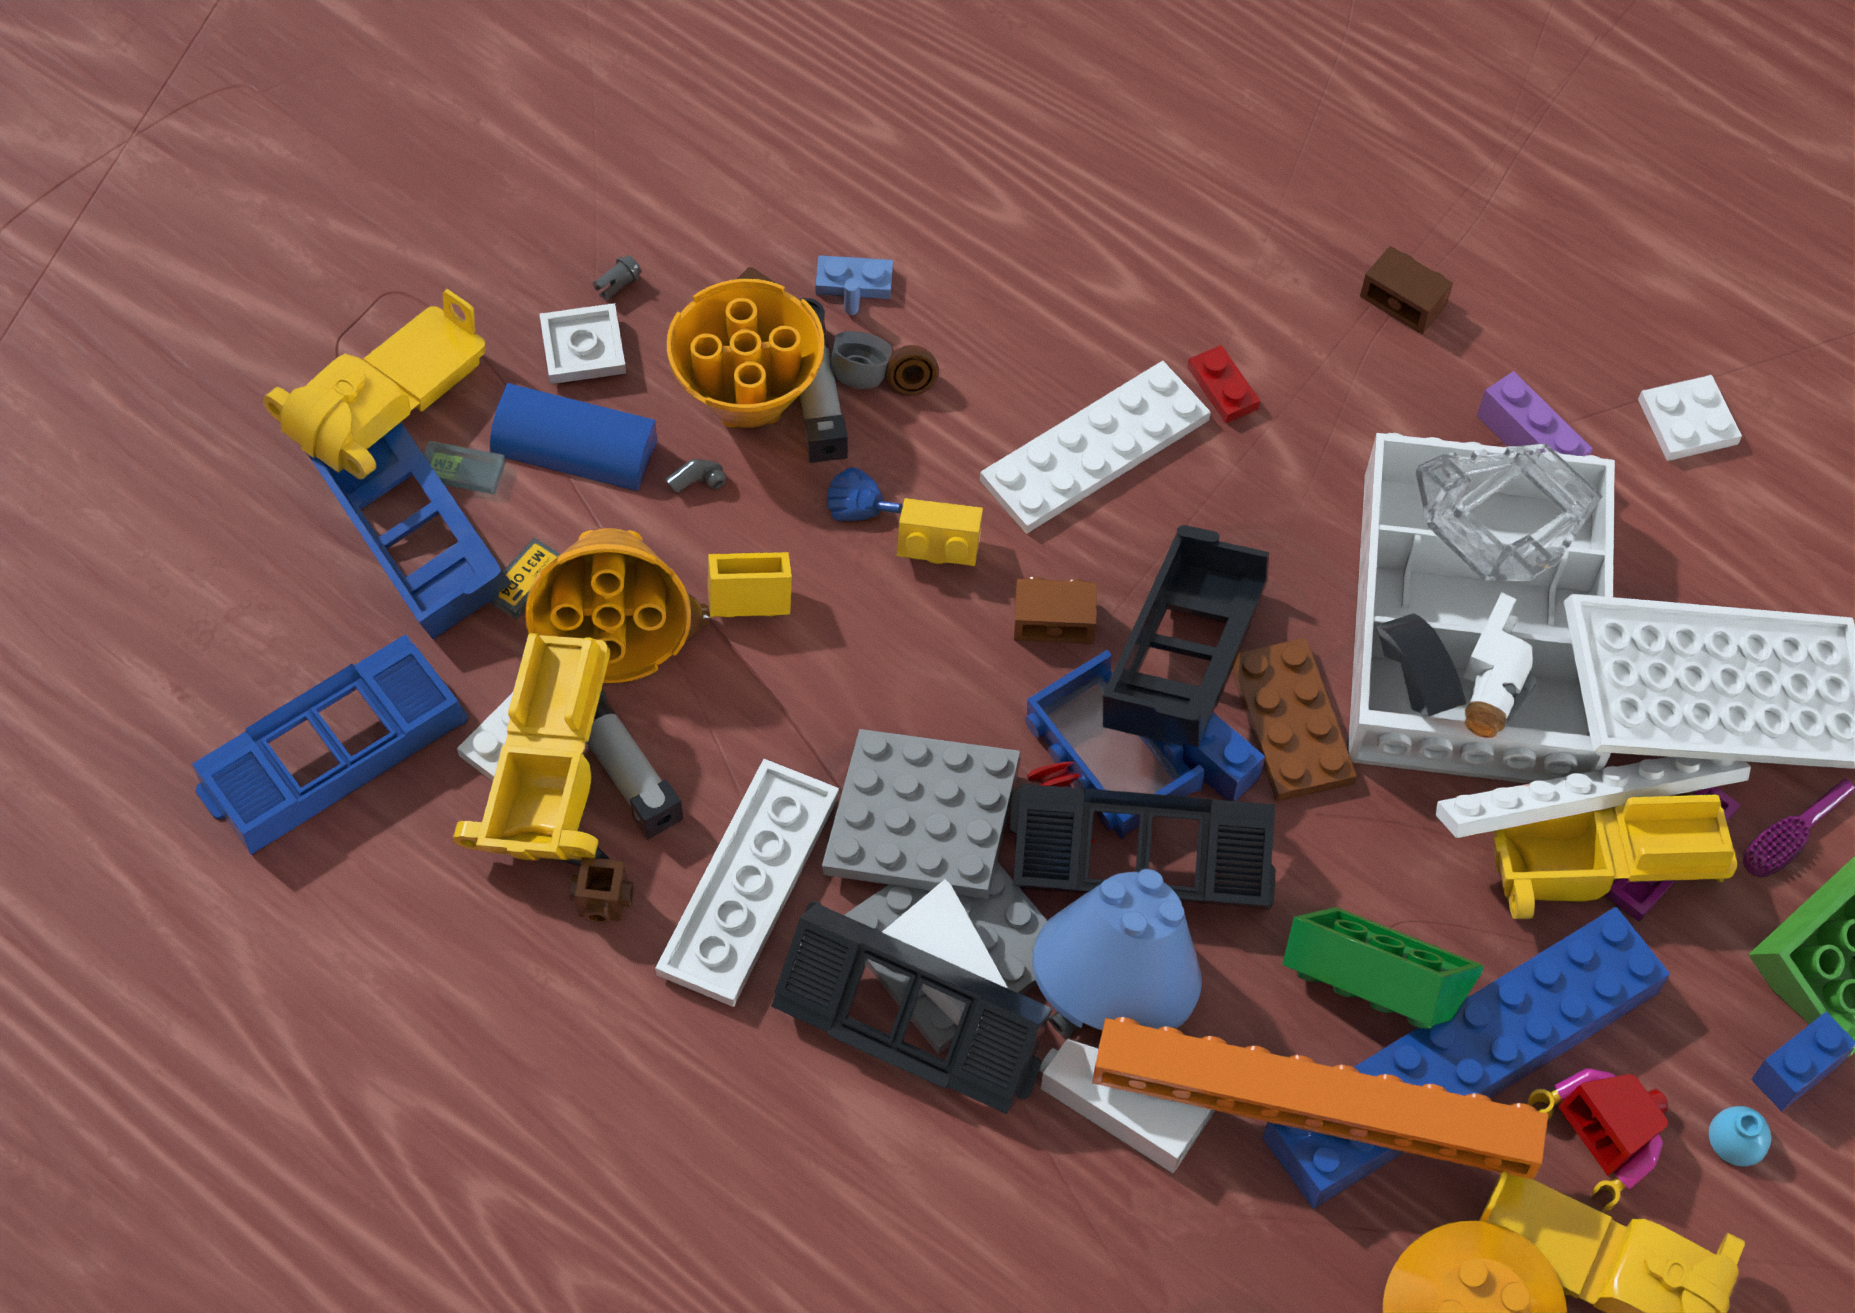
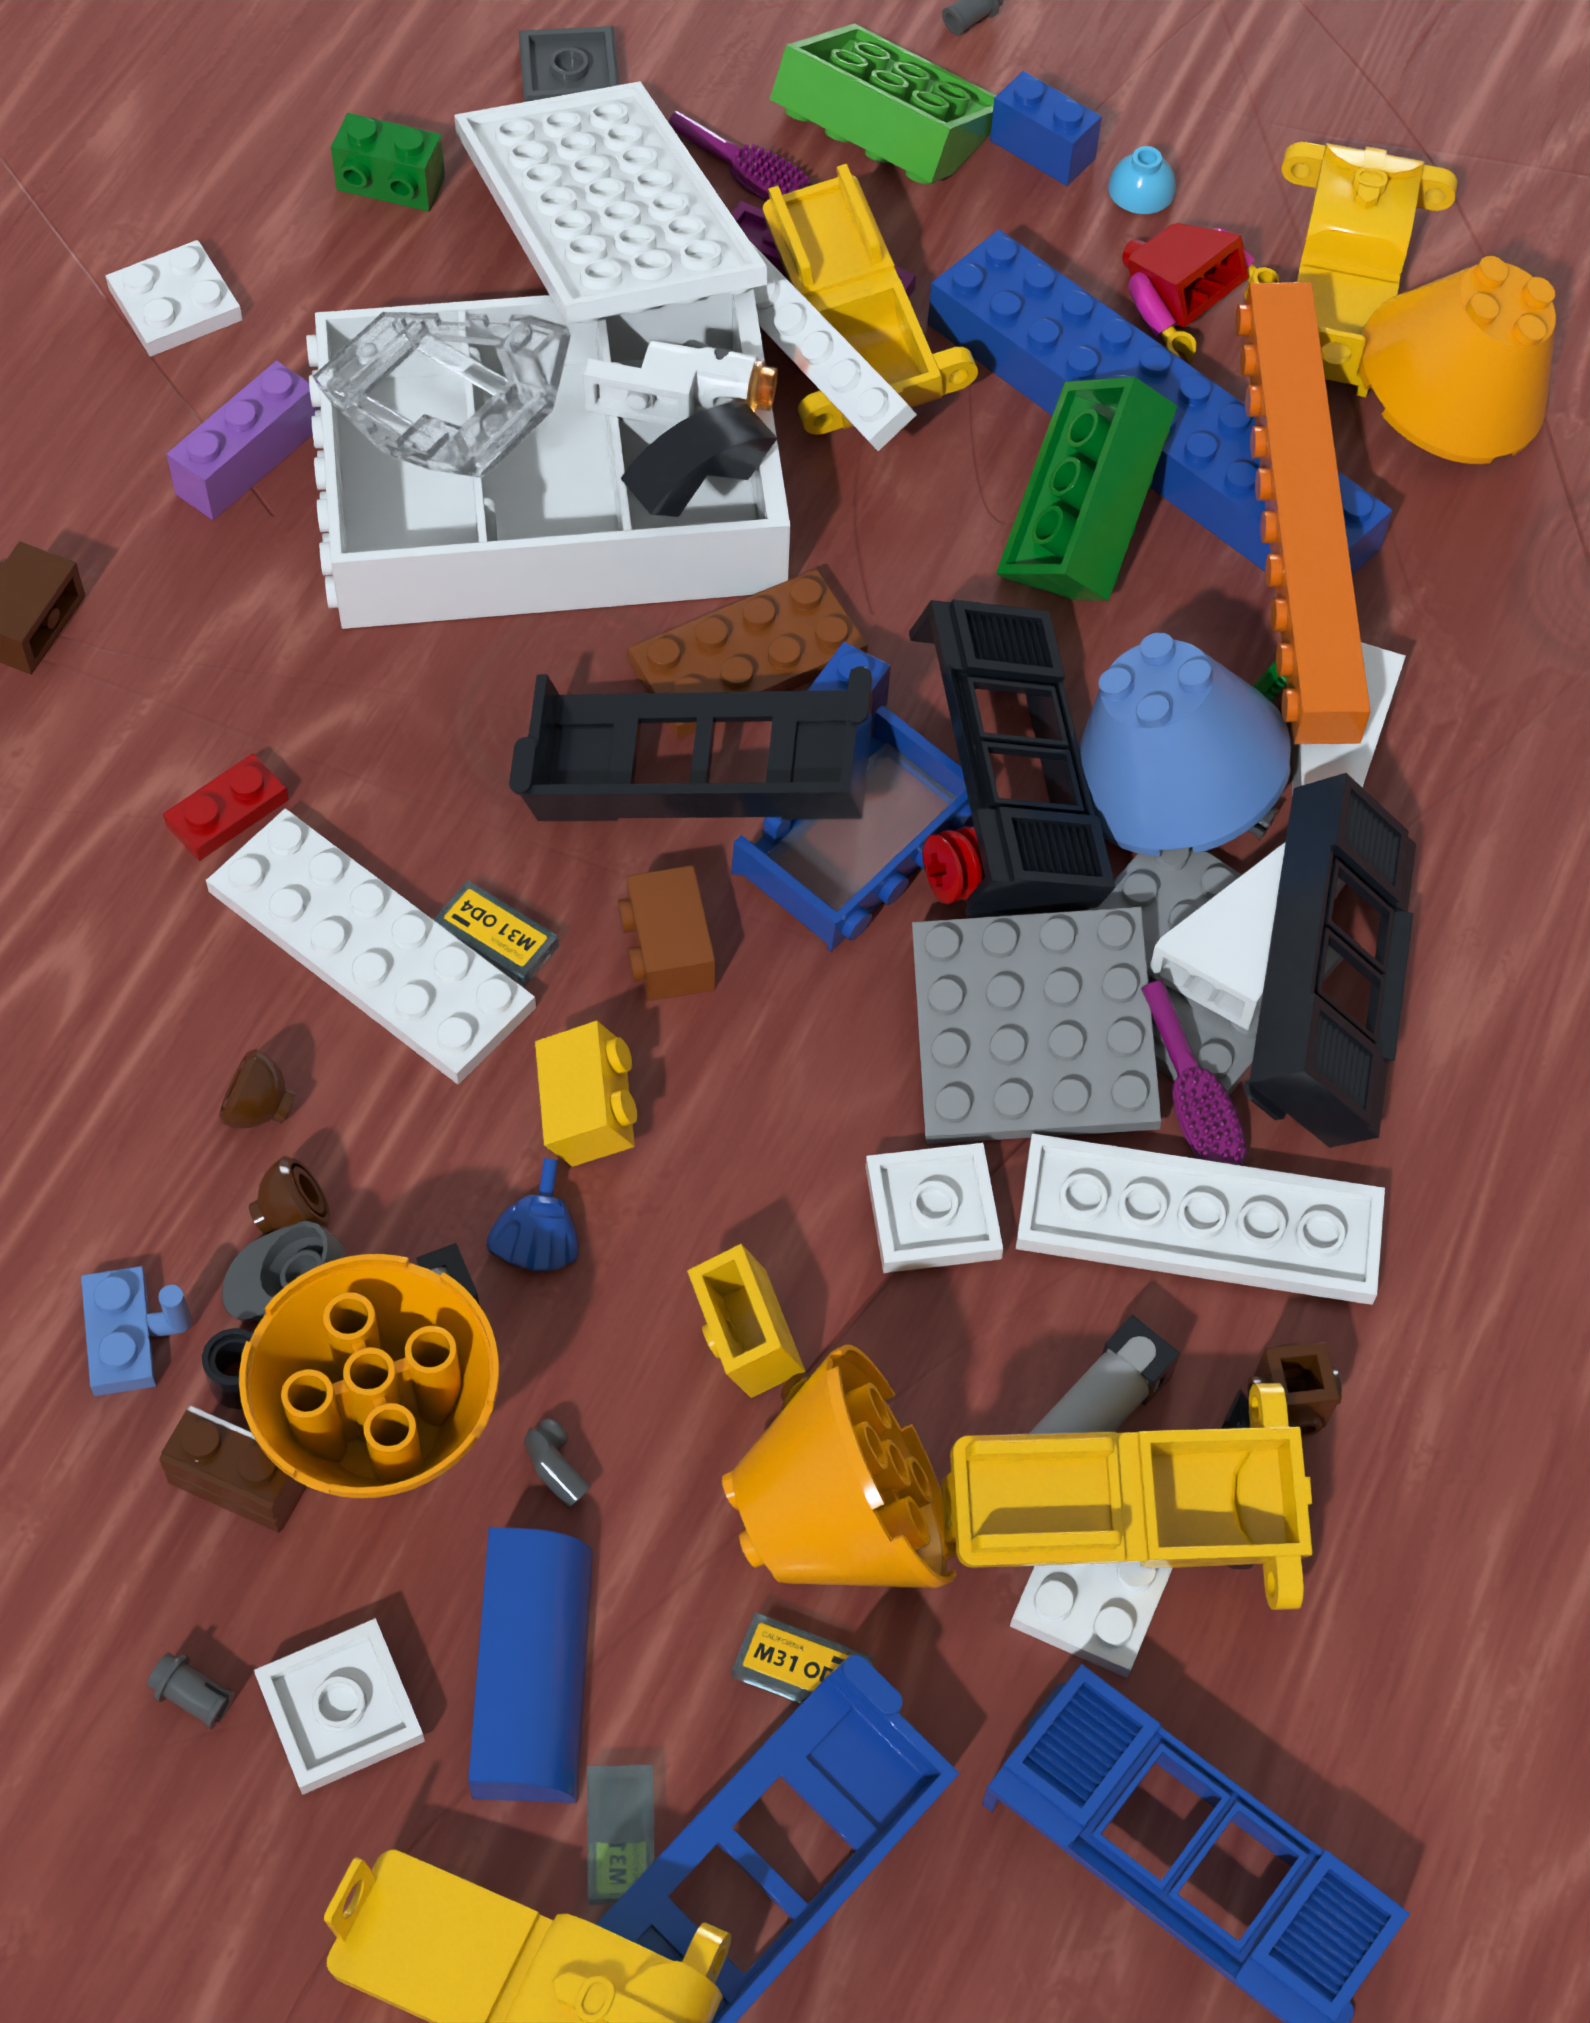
camera: 105 degrees left, 0 degrees up
none -> reddish brown brick [219,1049,296,1128]
none -> green brick [330,113,445,212]
none -> tile [433,880,559,986]
none -> white plate [865,1143,1003,1273]
none -> magenta piece [1141,980,1247,1166]

